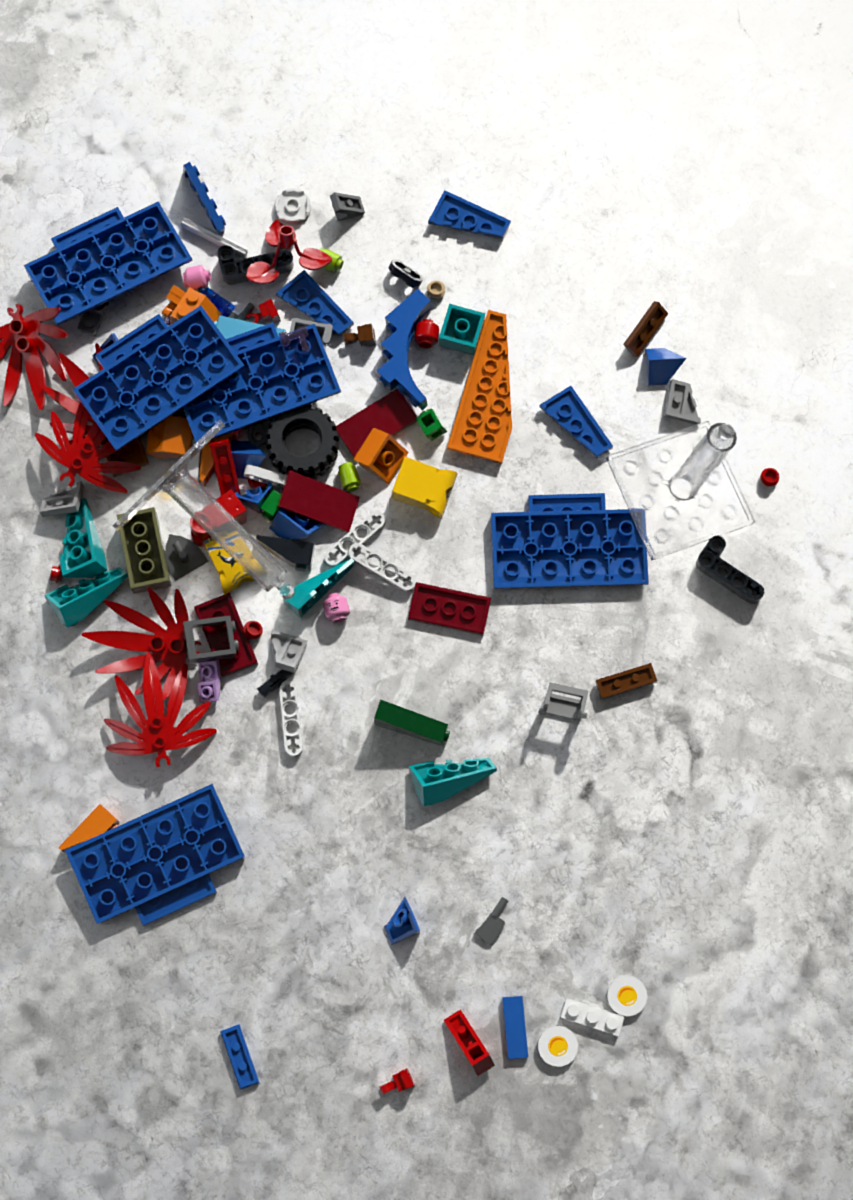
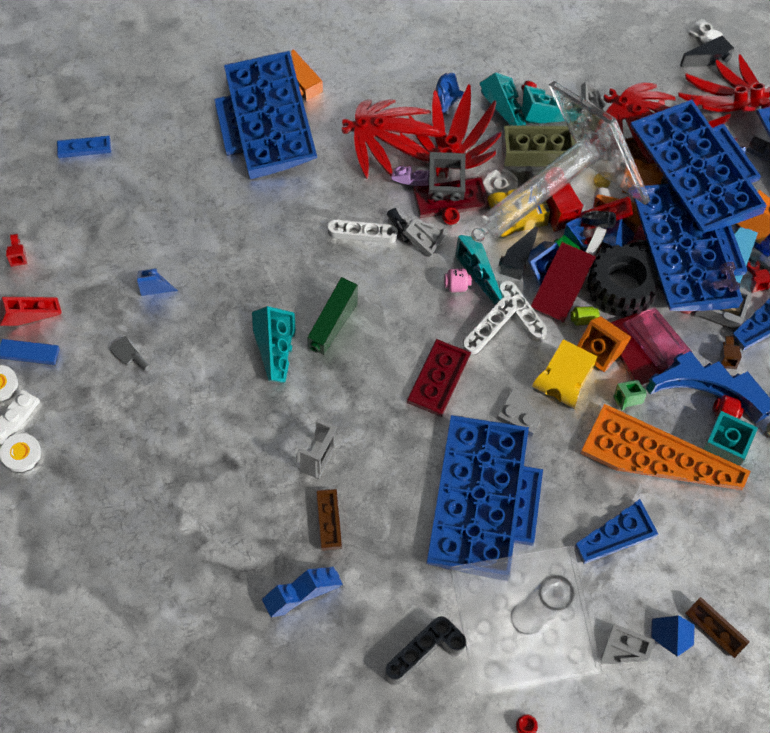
camera: 100 degrees right, 15 degrees down
none -> blue arch [262,567,343,617]
none -> blue hair [435,72,464,114]
none -> white tile [483,169,518,196]
none -> light grey wing [497,387,541,436]
none -> black hinge [582,211,616,228]
none -> clear pink piece [622,307,692,370]

